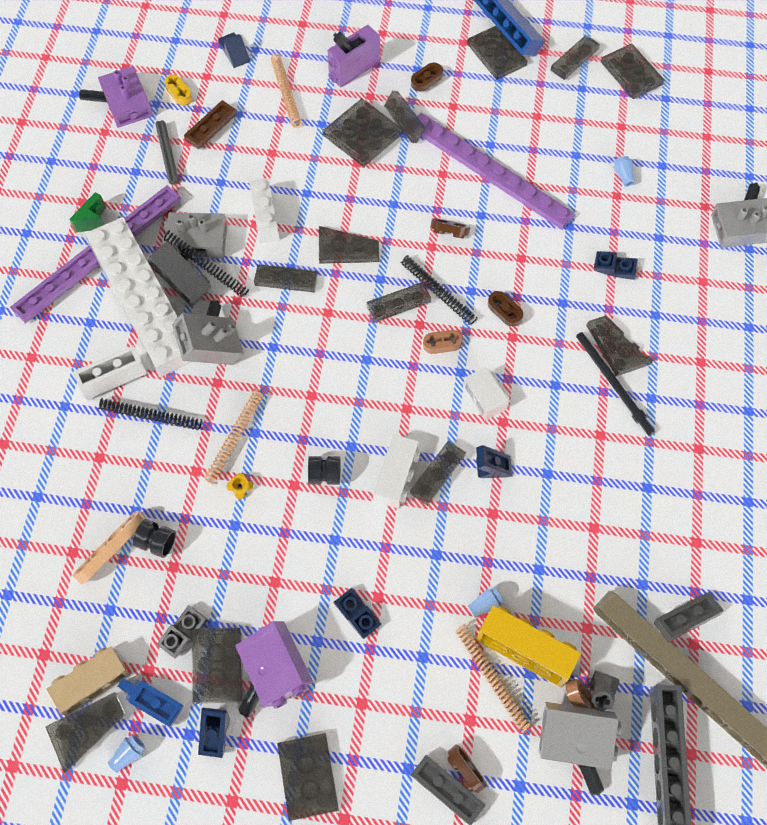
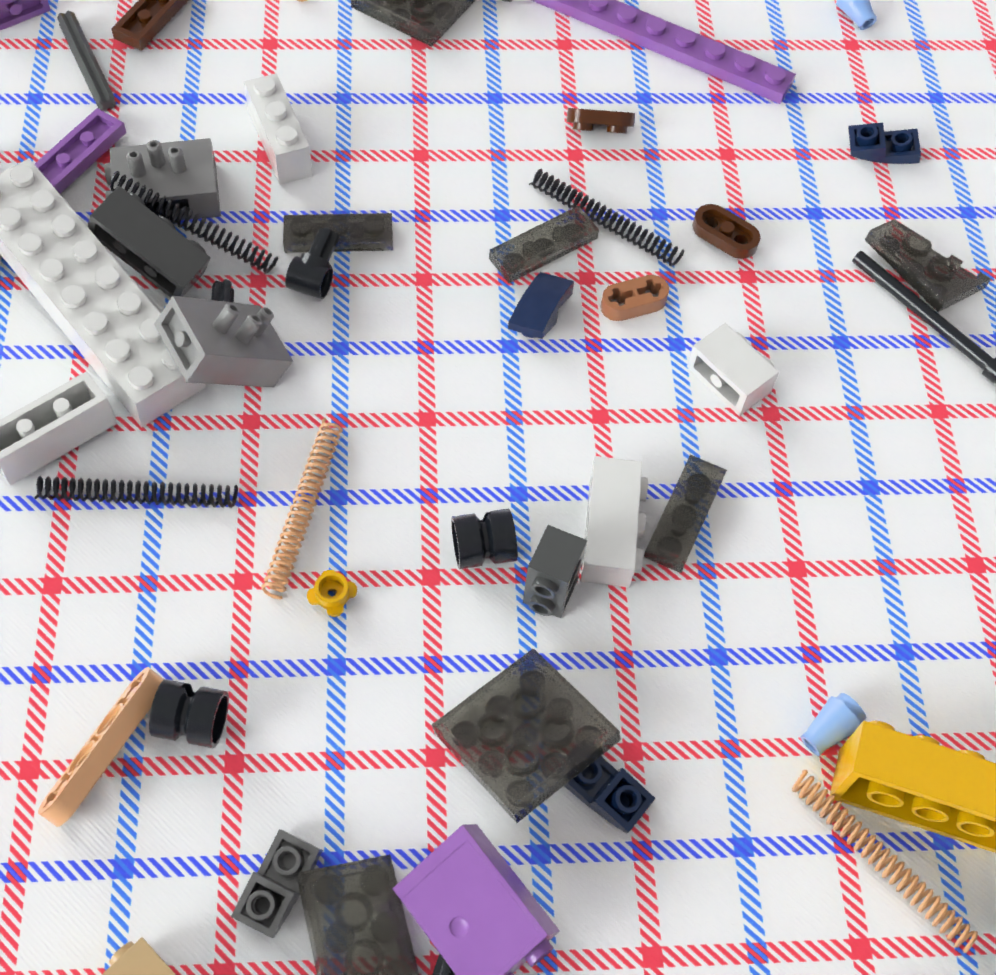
camera: 15 degrees left, 5 degrees down
clear smoke wing [319,226,379,264] -> none
dark blue slope [476,445,512,478] -> none
none -> black axle [285,227,339,299]
none -> clear smoke plate [432,648,621,823]
none -> dark blue slope [508,272,574,339]
none -> dark grey brick [523,525,588,618]

